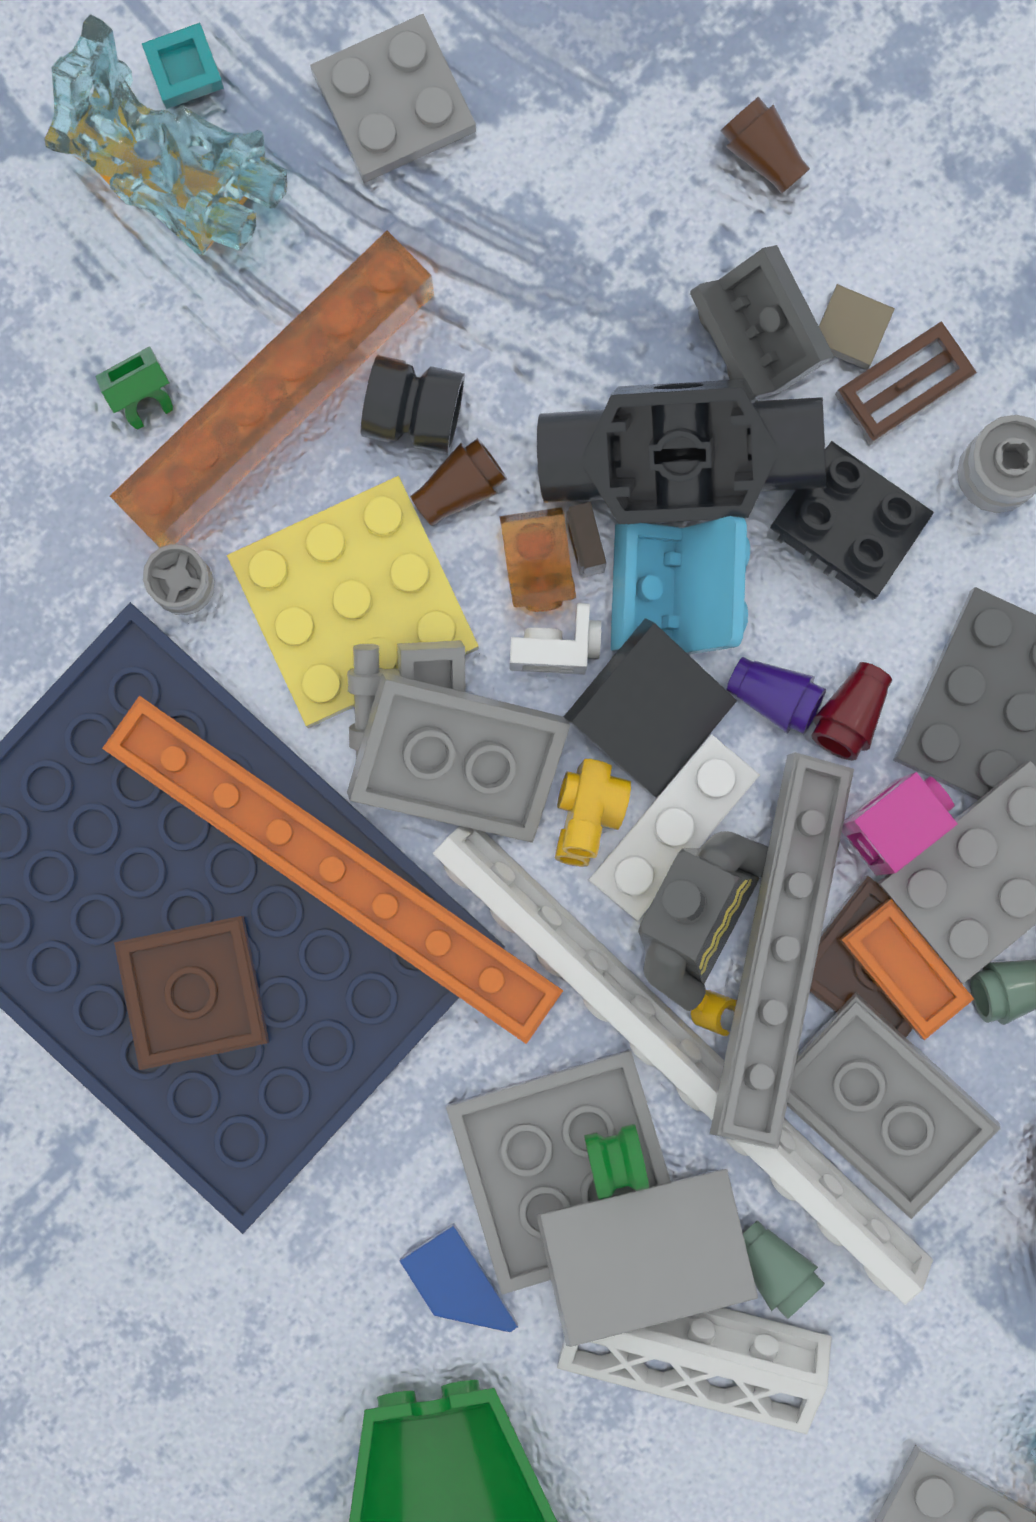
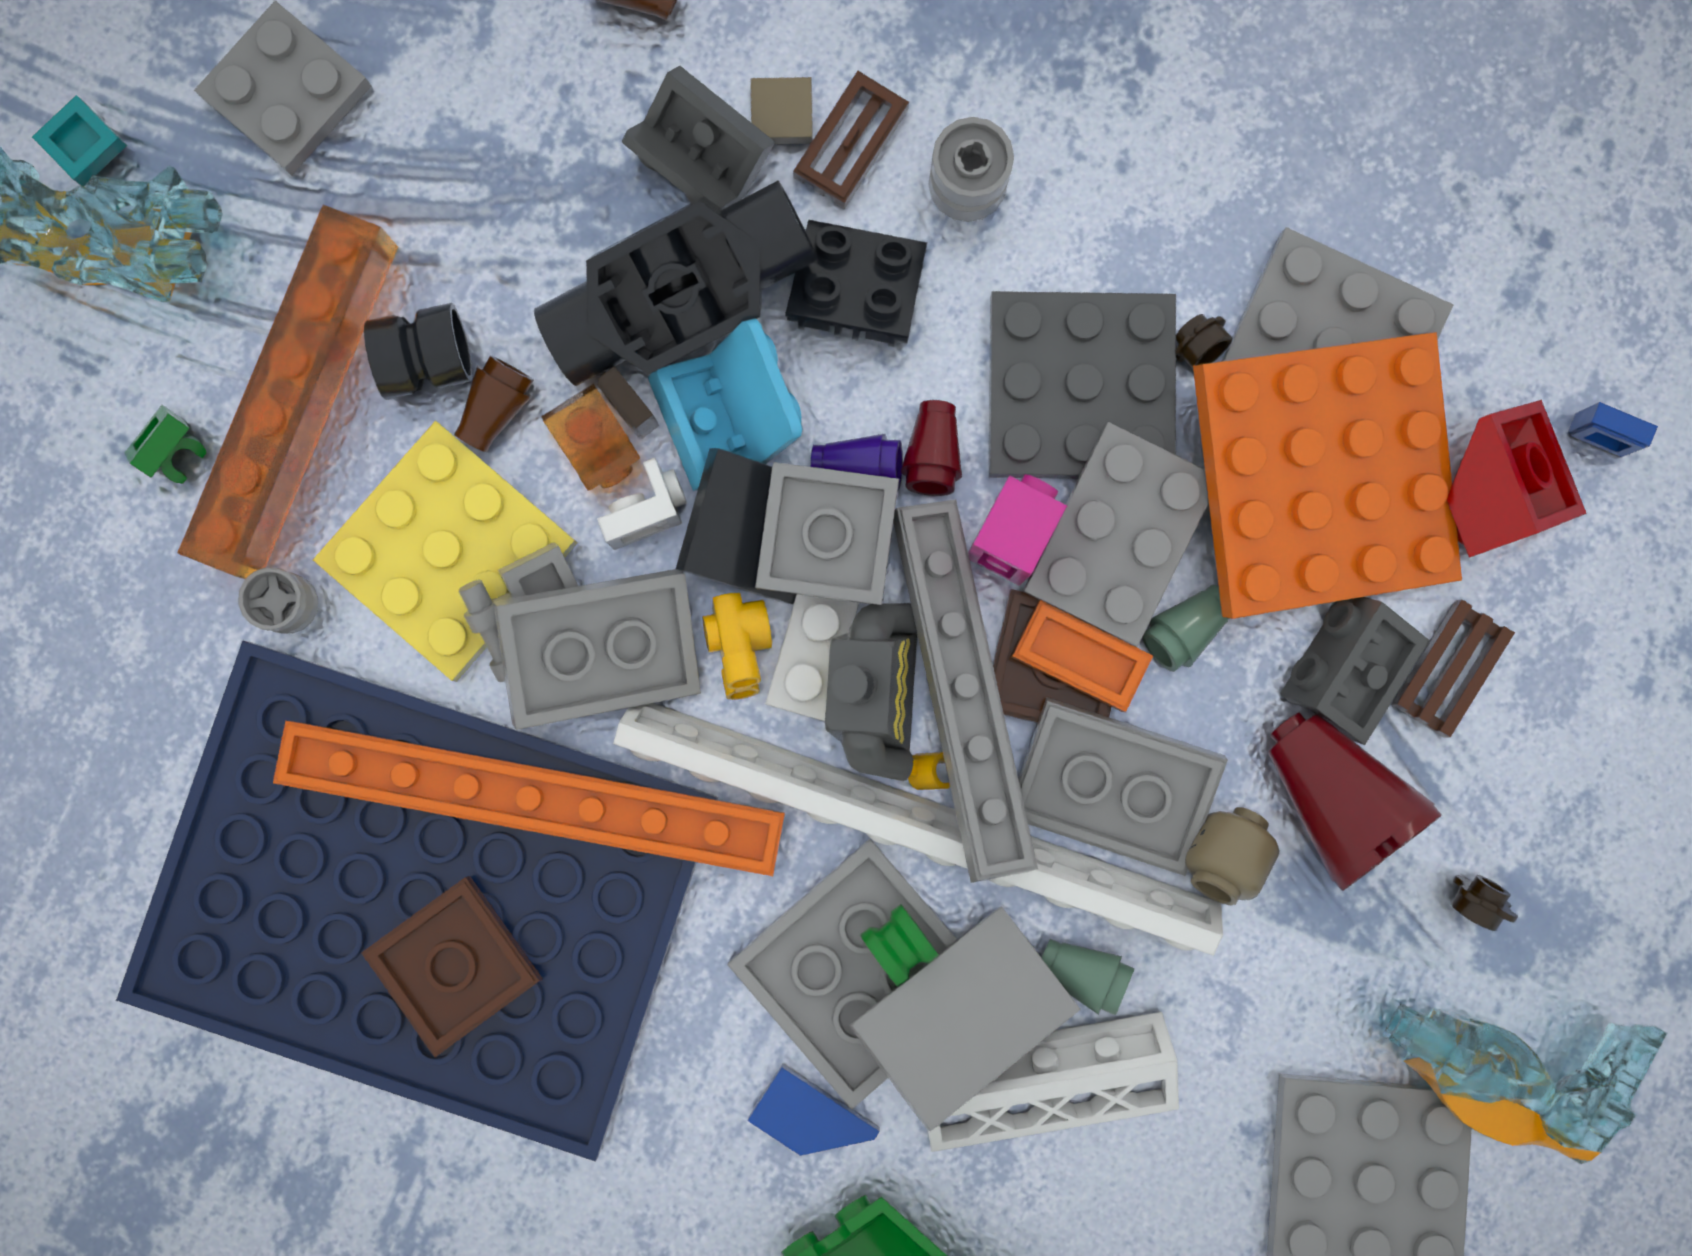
camera: 25 degrees left, 0 degrees up
none -> light grey plate [755,462,899,606]
none -> dark tan head [1185,807,1280,906]

